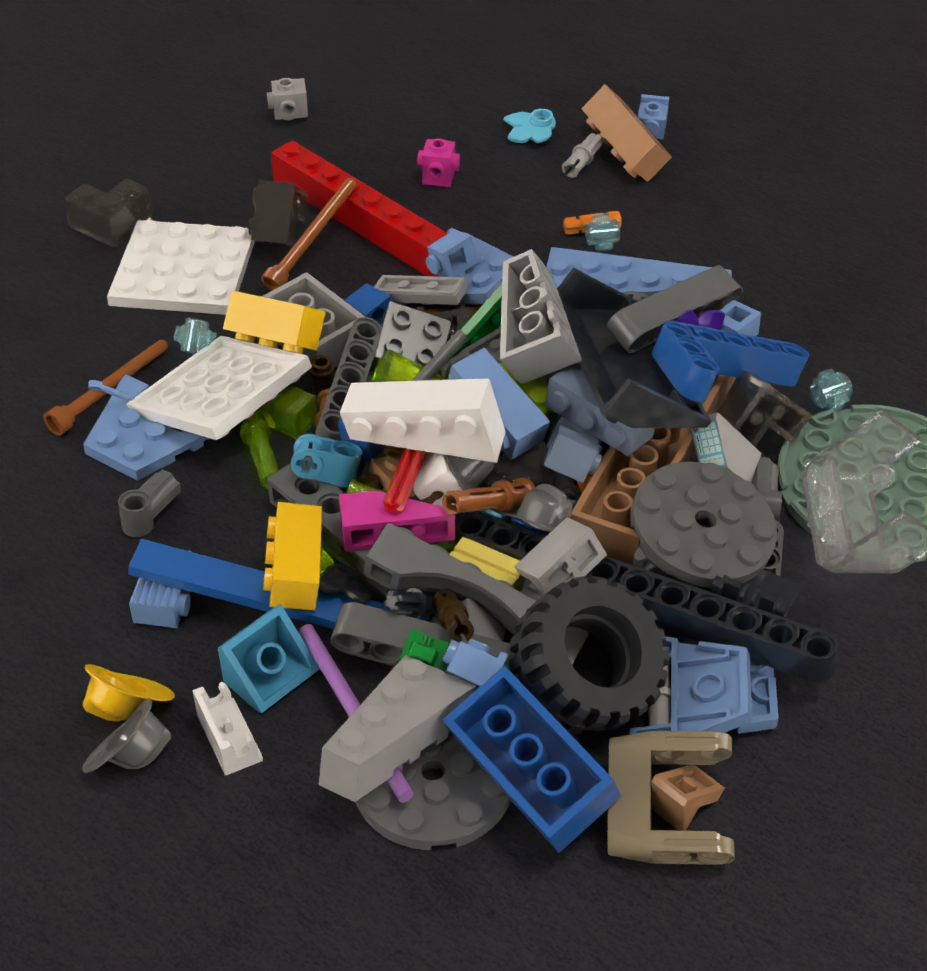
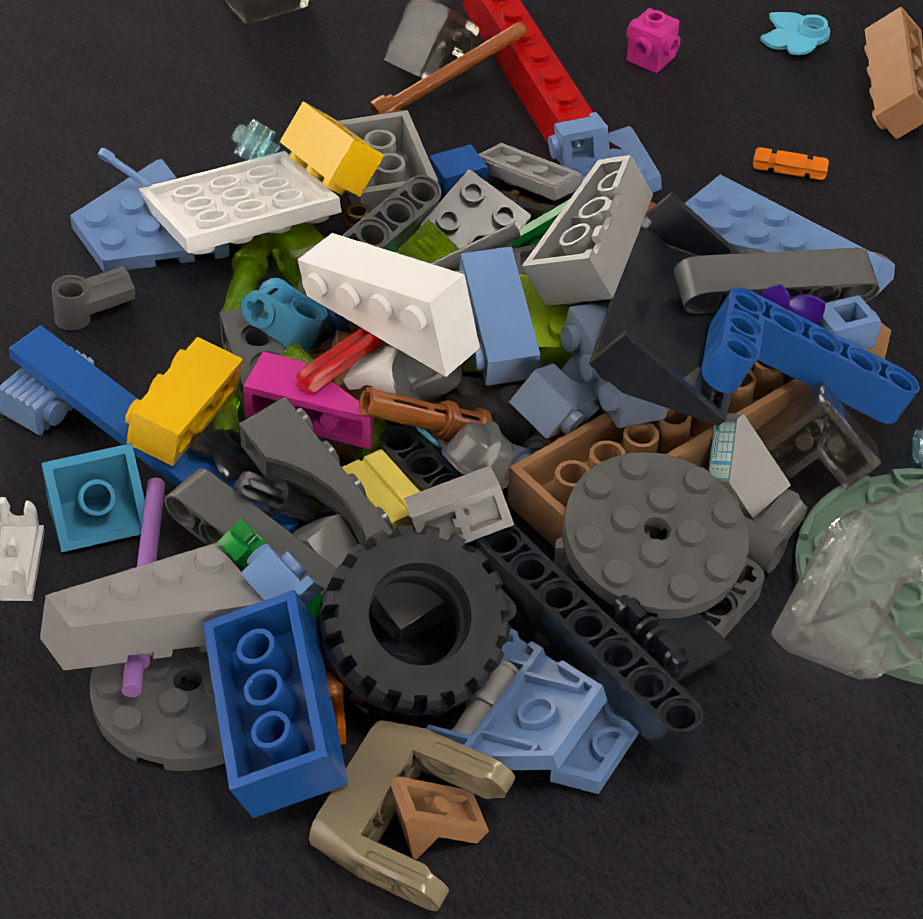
camera: 25 degrees right, 0 degrees up
dark orange piece [43,340,168,436] -> none
white plate [107,220,256,315] -> none
dark brown pin [433,588,474,642] -> none
light grey axle [562,133,603,178] -> none
clear light blue gear [585,213,620,252] -> none

